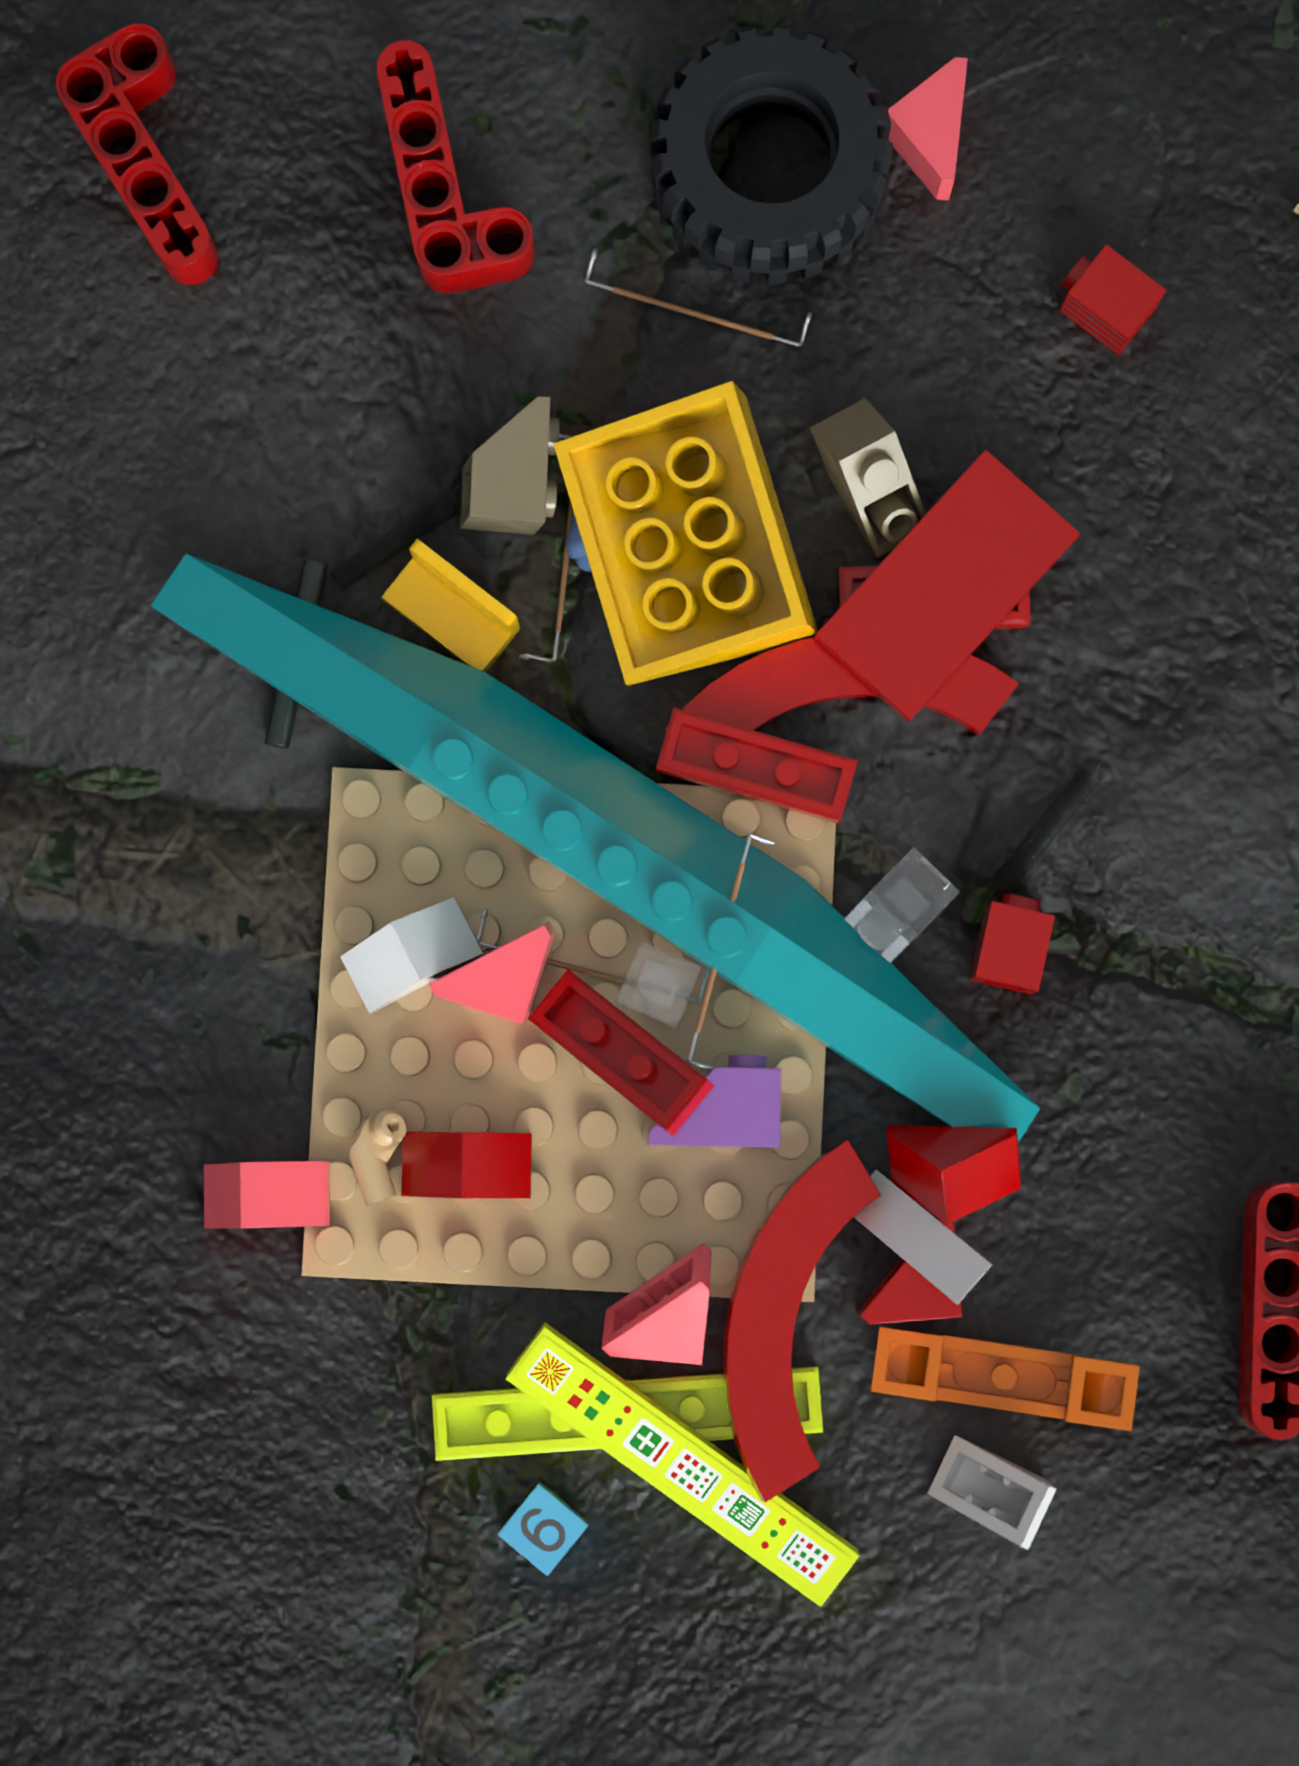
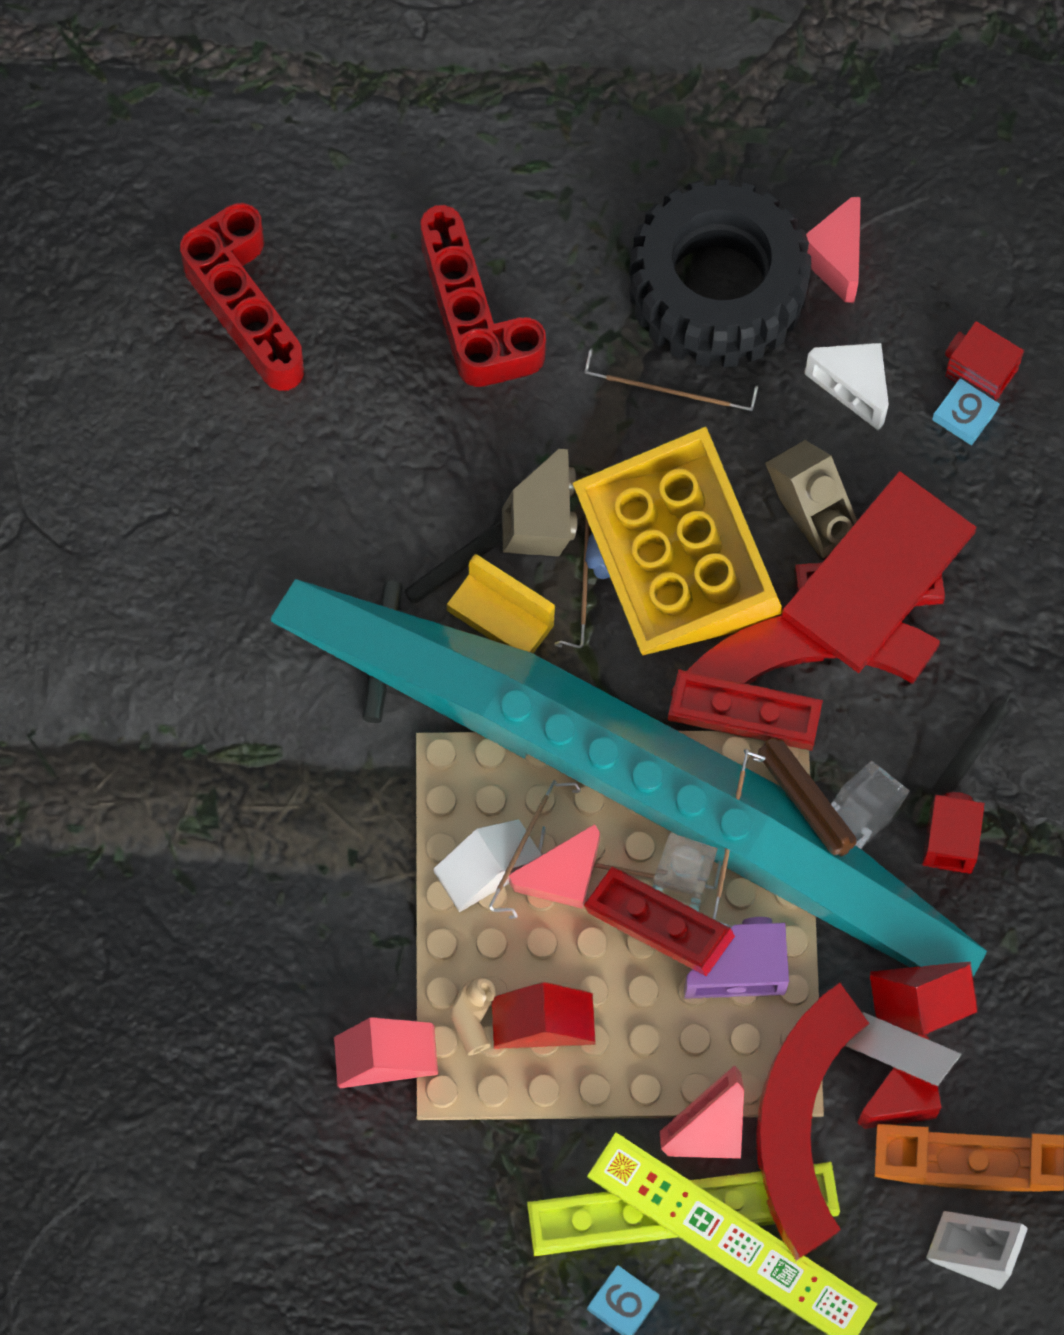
camera: 10 degrees left, 15 degrees down
none -> medium nougat piece [489,780,581,919]
none -> reddish brown axle [758,738,857,857]
none -> white slope [804,343,889,430]
none -> medium azure tile [932,378,999,446]

